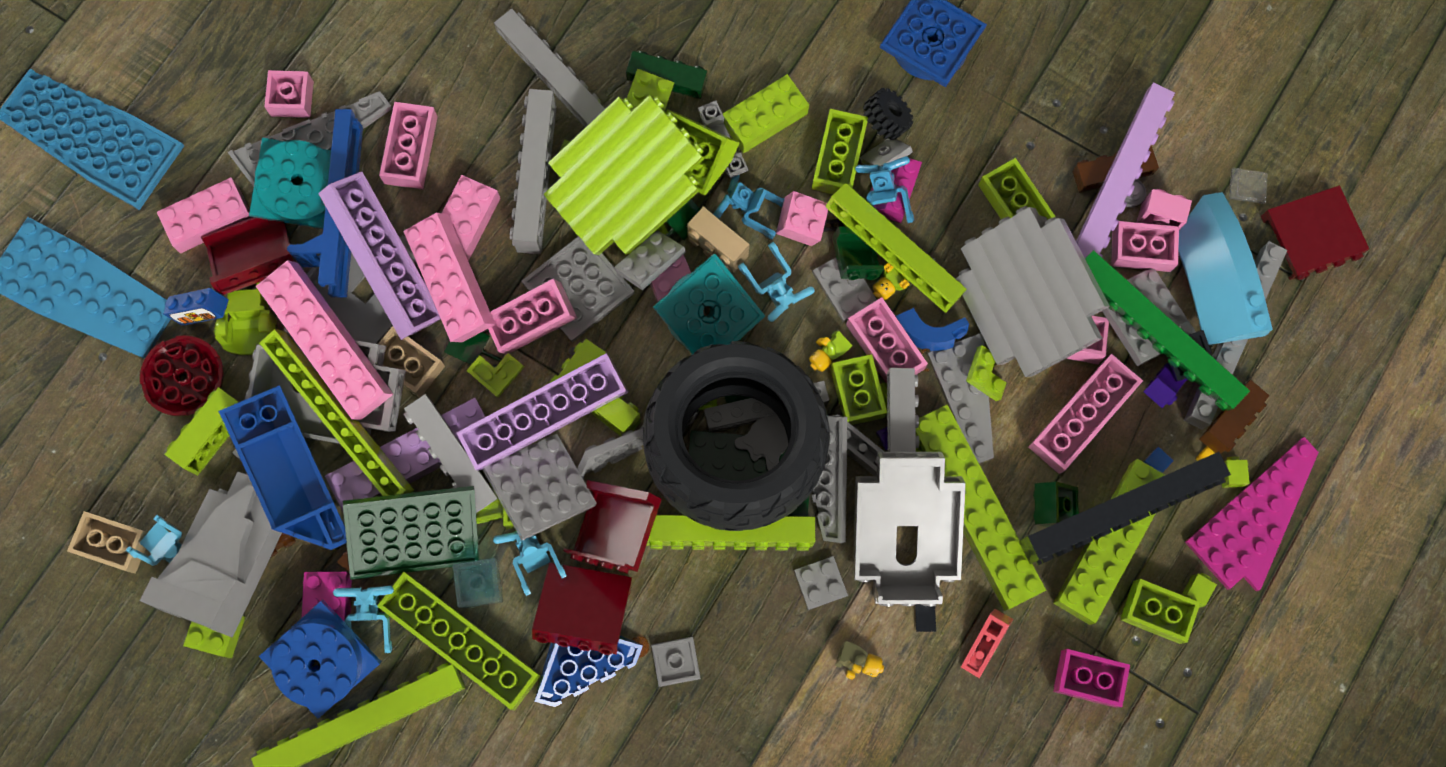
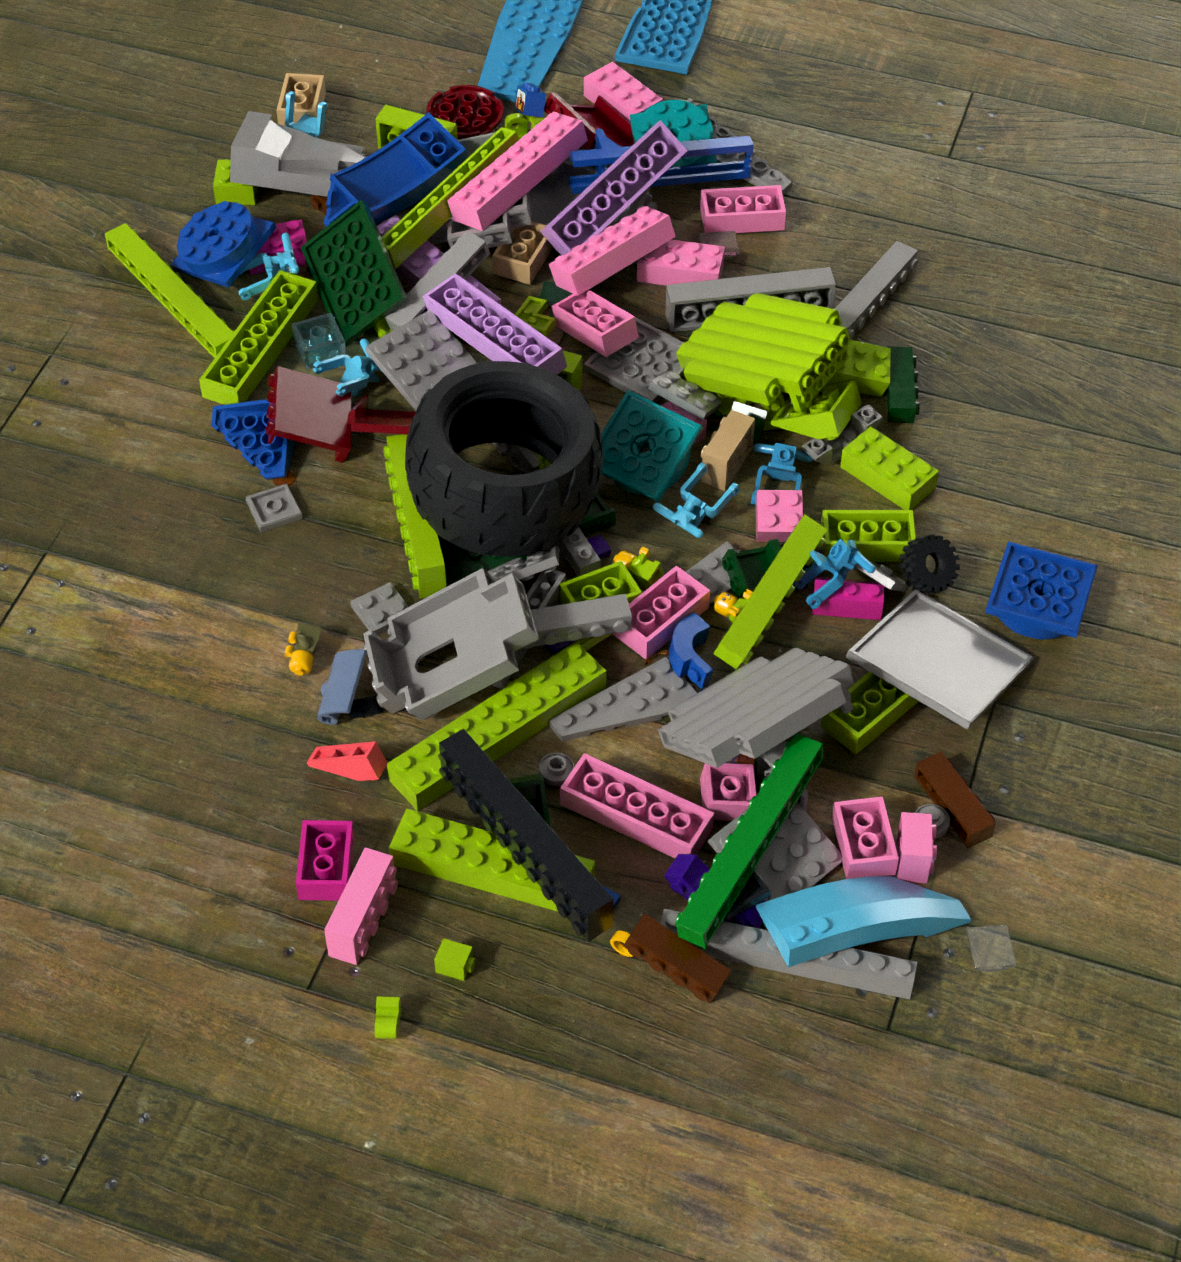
camera: 80 degrees right, 25 degrees down
bright pink brick [264,70,314,118] -> none
lime plate [966,345,1006,401] -> none
lavender brick [1076,82,1175,258] -> none
lime brick [1120,579,1200,644] -> none
dark pink wing [1185,437,1319,591] -> none
lime brick [1222,456,1250,488] -> none
dark red panel [1261,185,1369,280] -> none
none -> sand blue panel [317,649,367,725]
none -> bright pink brick [324,848,398,965]
none -> lime leg [375,996,401,1039]
none -> light grey plate [539,753,574,786]
none -> clear piece [699,231,739,257]
none -> tile [846,590,1034,730]

